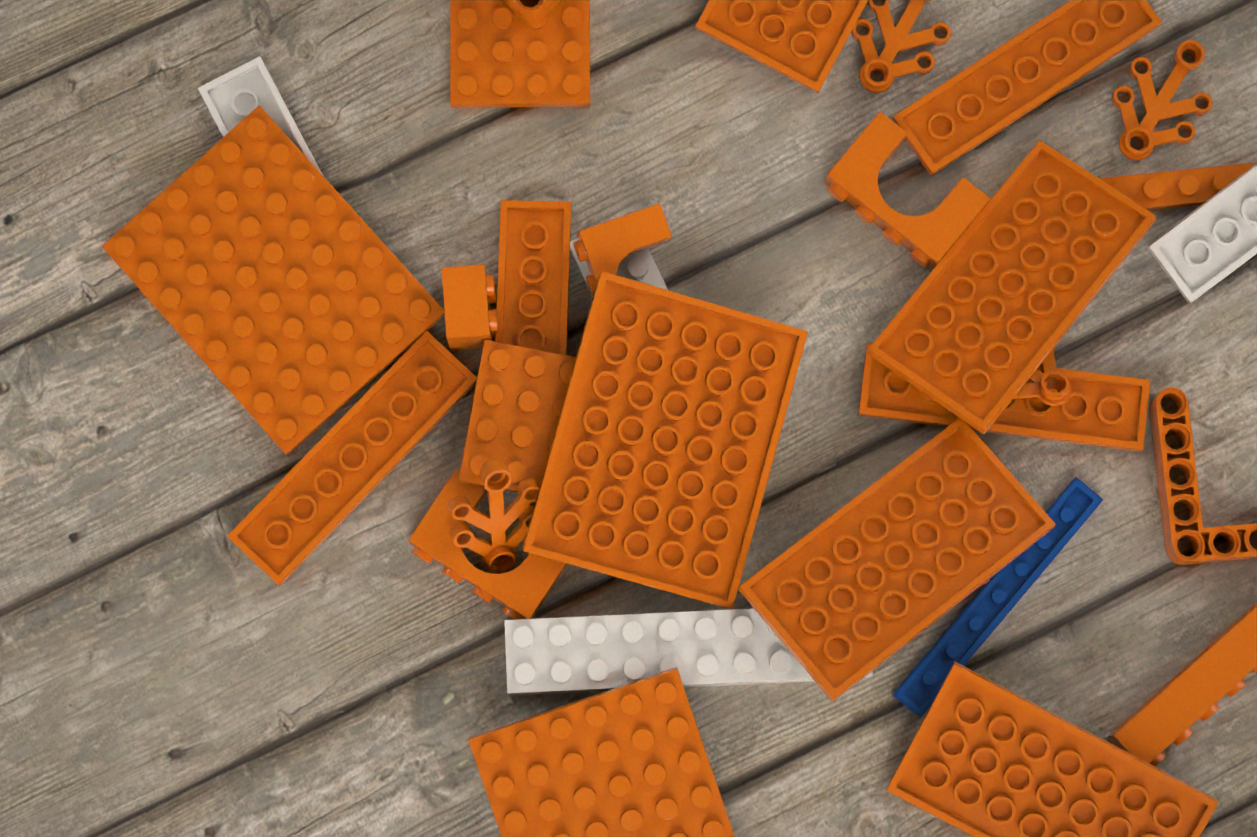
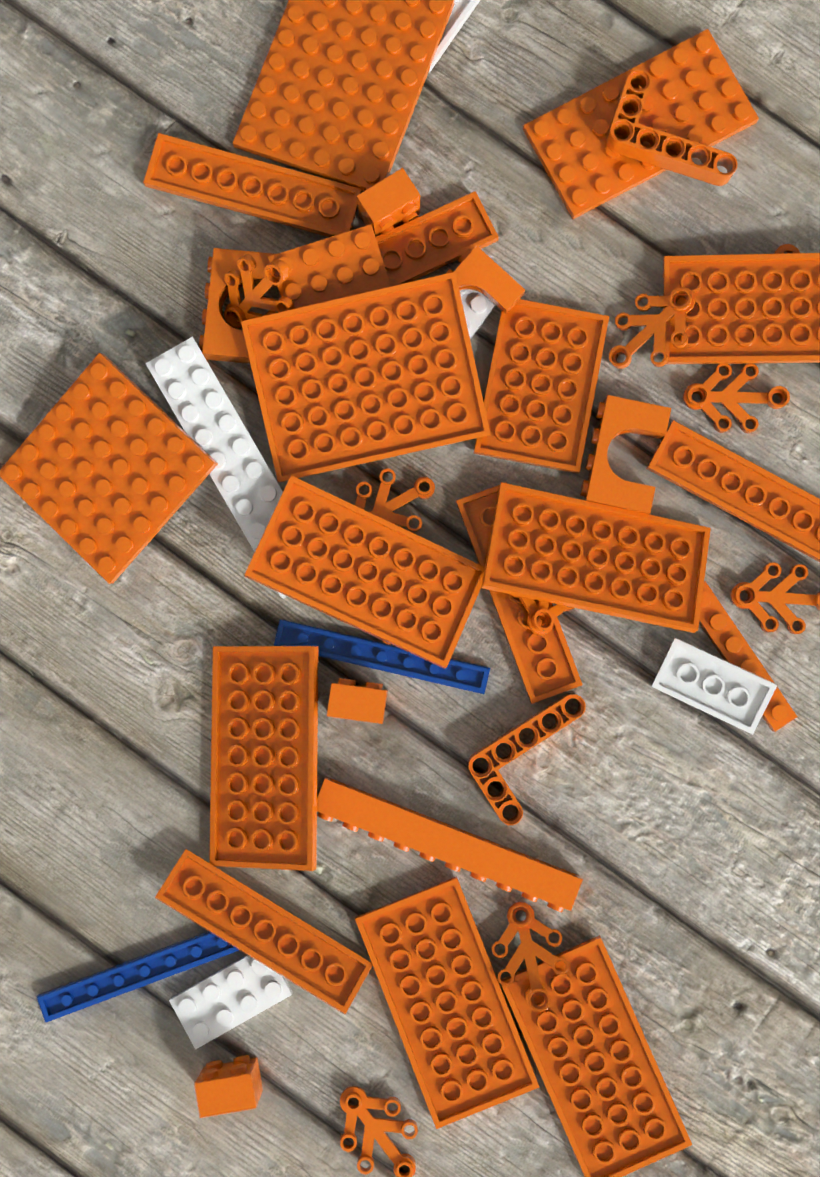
camera: 65 degrees right, 5 degrees up
none -> orange brick [327,678,388,724]
none -> orange plant [355,468,435,532]
none -> orange plate [474,299,609,474]
none -> orange plant [609,287,695,369]

